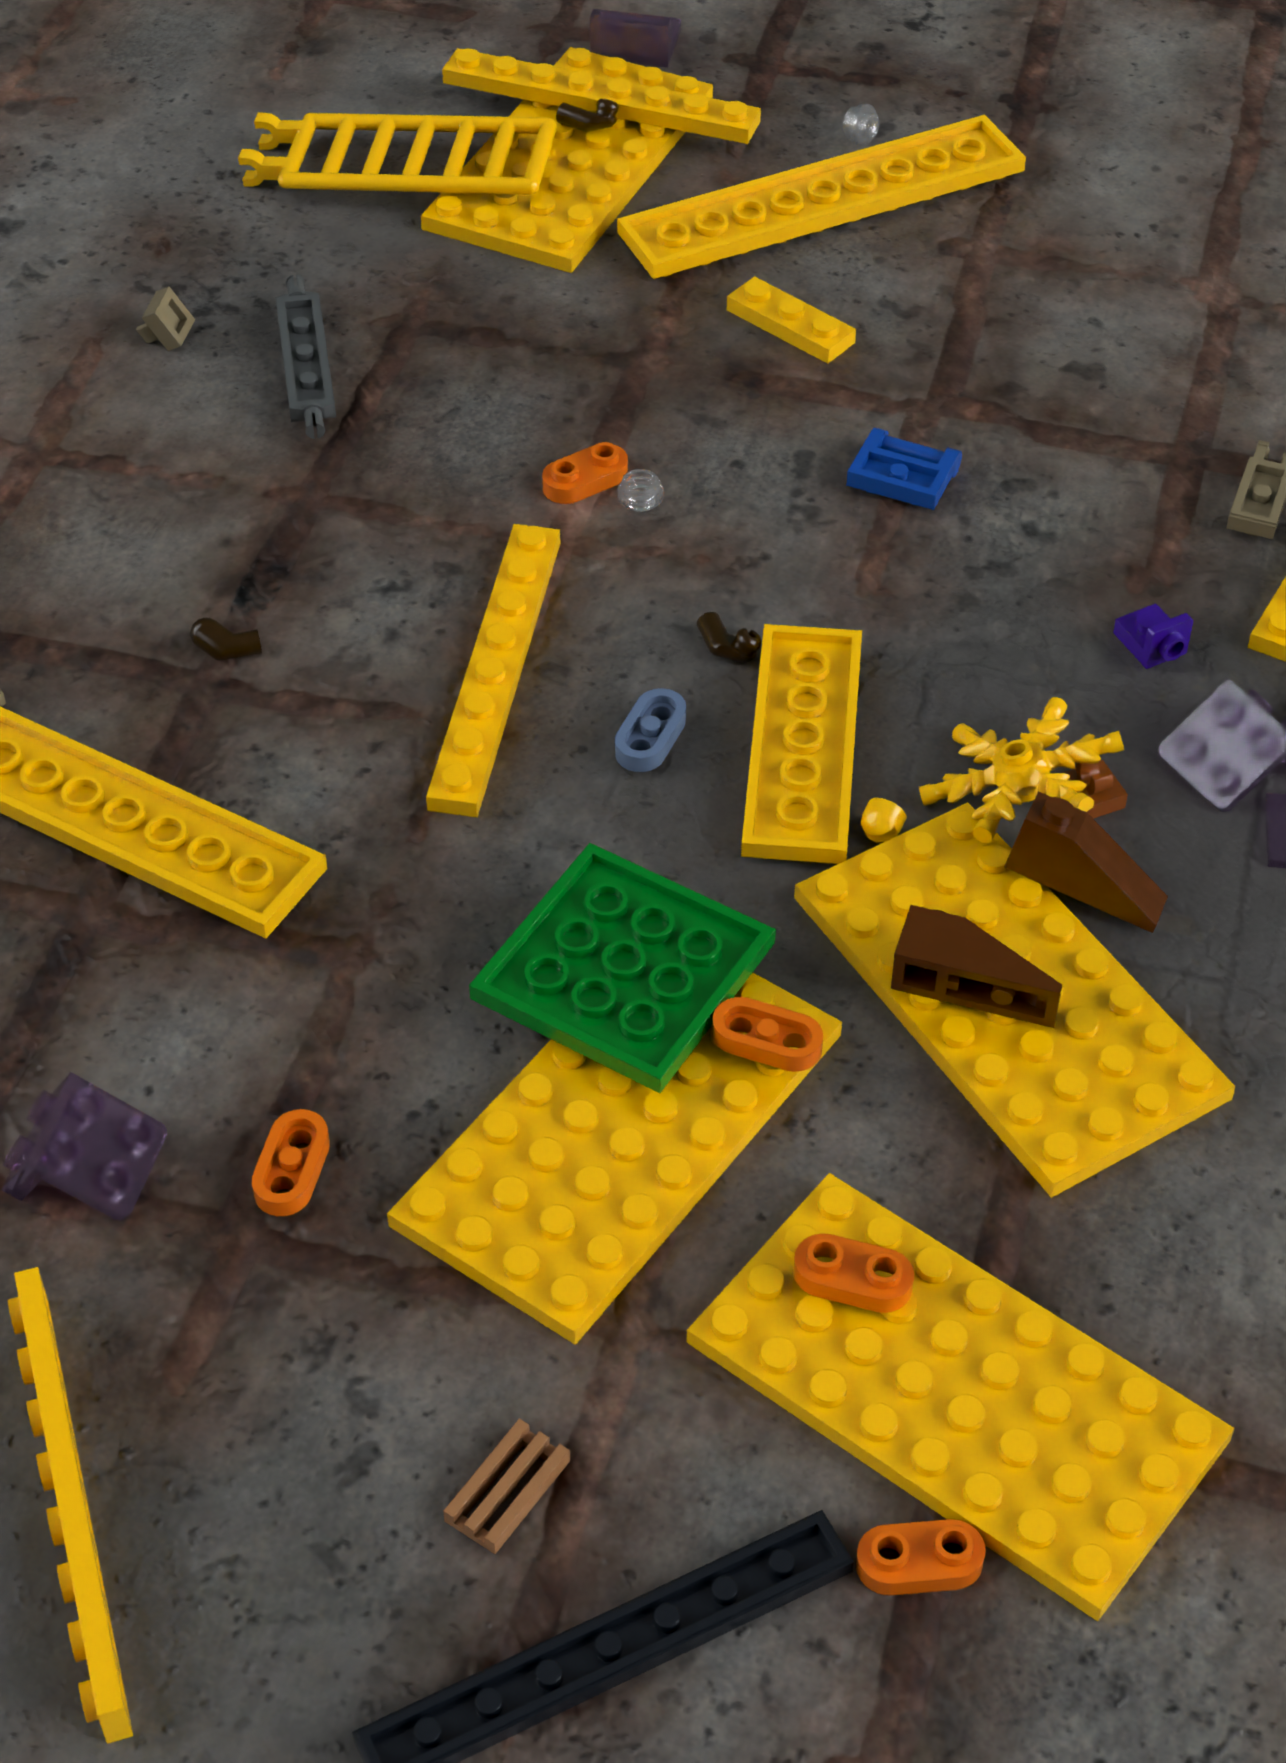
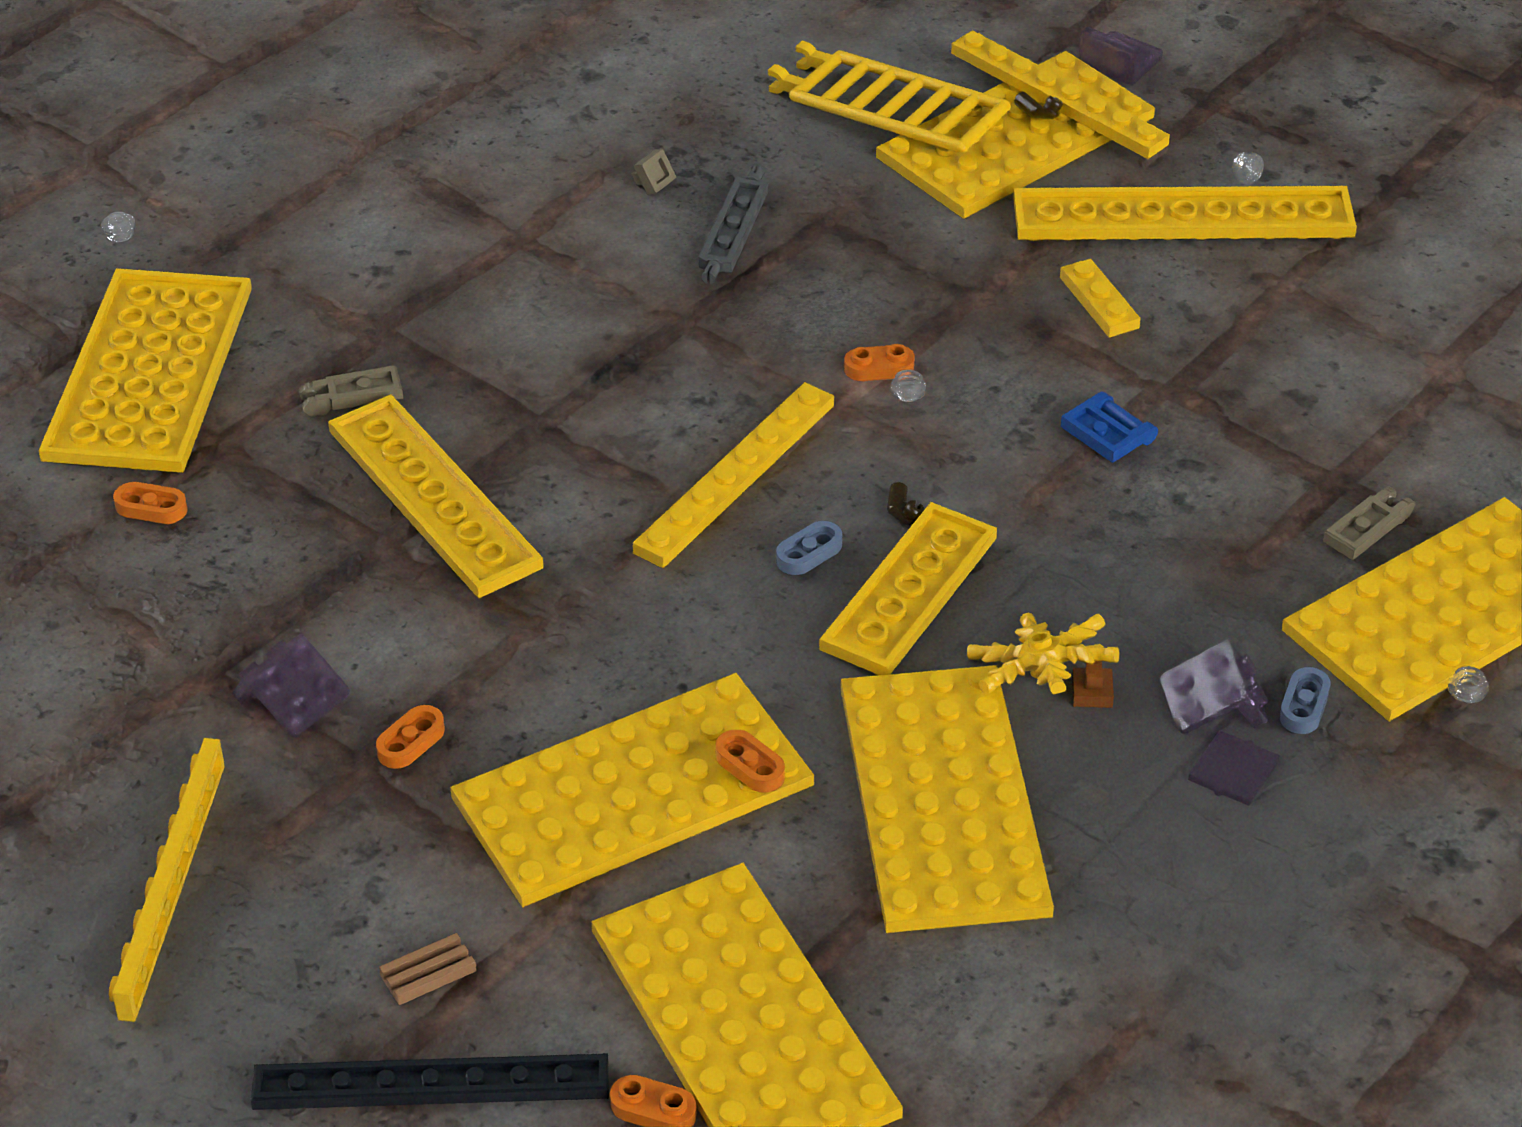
camera: 25 degrees right, 5 degrees down
dark brown arm [190,618,262,661] -> none
green plate [469,843,776,1093] -> none
orange plate [793,1234,914,1313] -> none
yellow hinge [861,798,907,843] -> none
reddish brown slope [891,905,1062,1028] -> none
reddish brown slope [1004,791,1168,933] -> none
dark purple bracket [1113,603,1193,669] -> none

